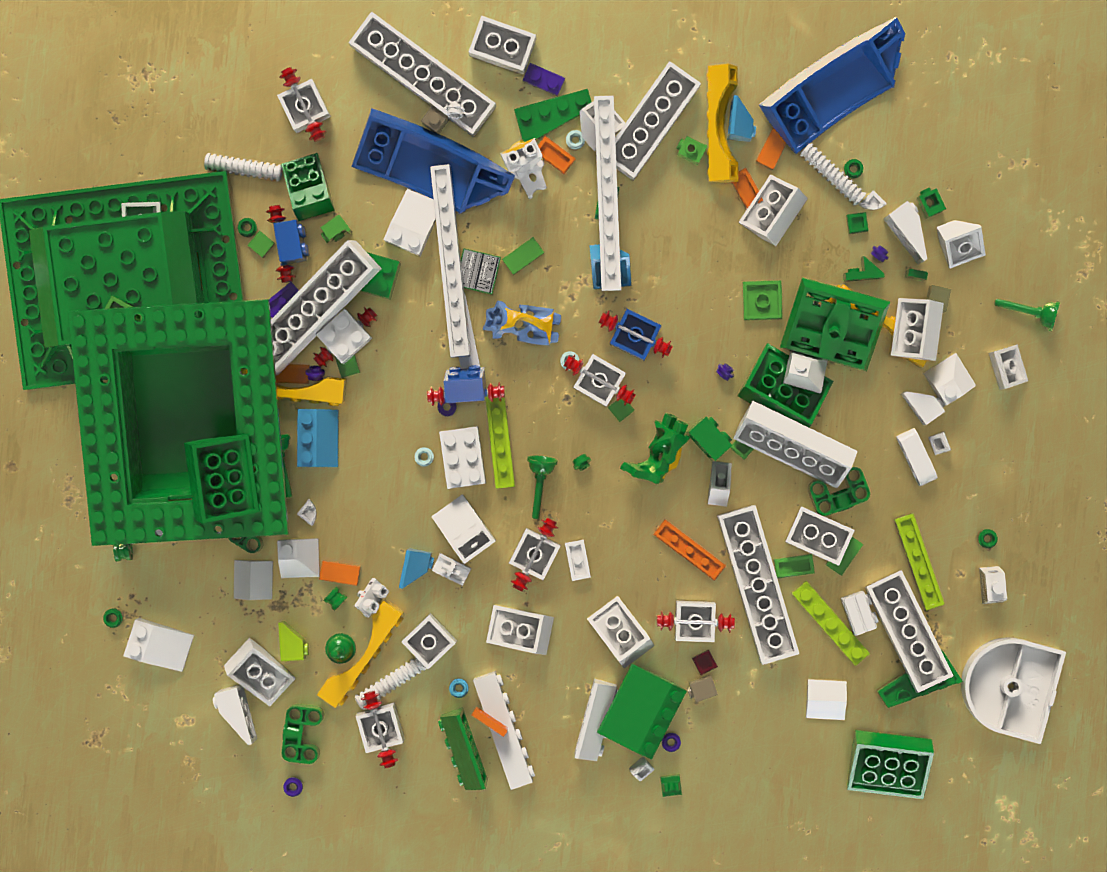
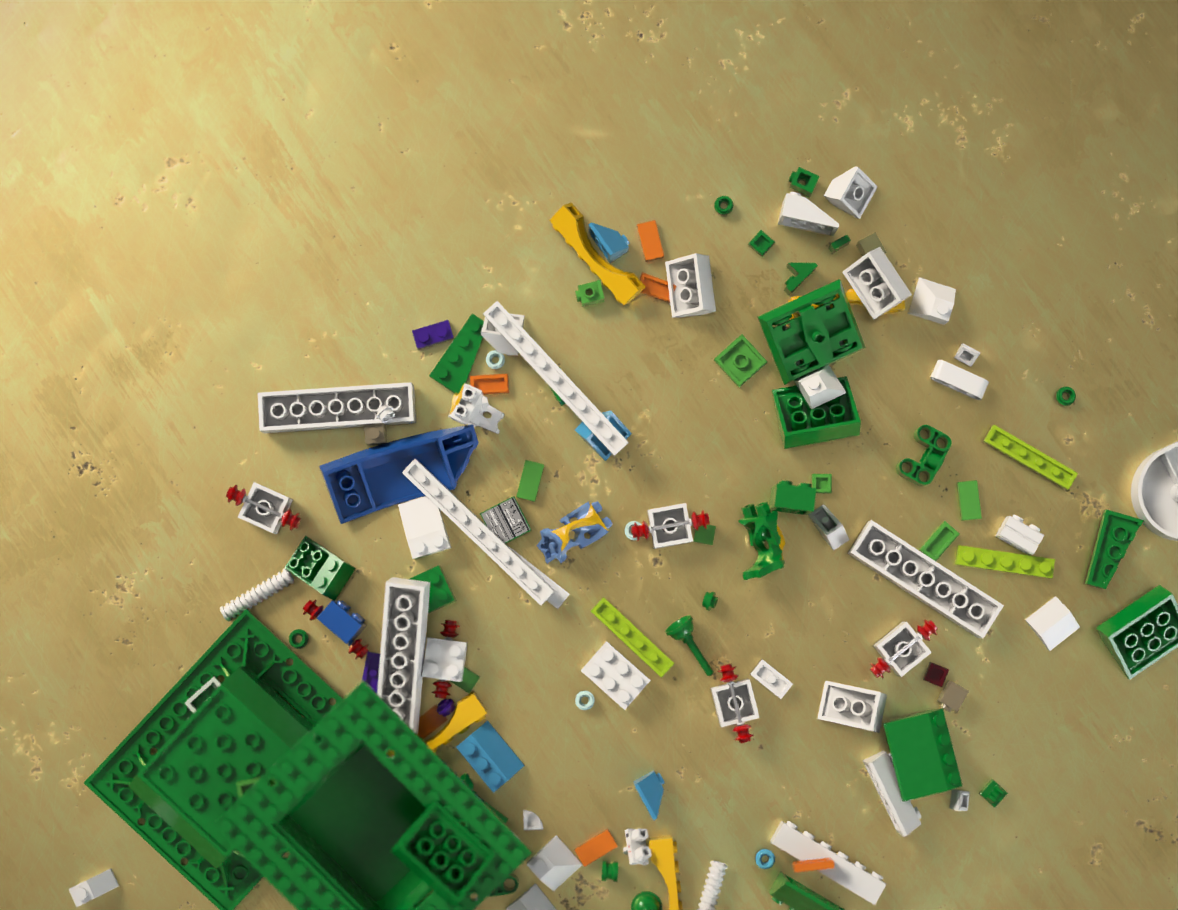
camera: 30 degrees left, 5 degrees down
bright green tile [248,231,275,258] -> none
bright green brick [320,215,352,243] -> none
white brick [402,613,457,669] -> none
blue brick [427,365,505,406] -> none
white slope [432,494,496,564] -> none
white hips [432,553,471,586] -> none
dark purple plate [437,402,457,416] -> none
white brick [469,16,536,75] -> none
white slope [486,605,554,655] -> none
blue brick [599,309,673,361] -> none
white brick [615,61,701,181] -> none
orange tile [653,519,726,581] -> none
dark purple plate [662,733,681,752] -> none
dark purple plate [716,363,734,381] -> none
white brick [733,401,857,488] -> none
blue slope [759,17,905,154] -> none
white brick [786,507,855,566] -> none
white piece [800,143,866,206] -> none
white tile [859,190,887,210] -> none
white brick [865,570,953,693] -> none
dark purple plate [871,245,889,262] -> none
white slope [901,392,945,425] -> none
white torso [979,566,1007,604] -> none
white slope [989,344,1028,390] -> none
green piece [994,299,1060,331] -> none

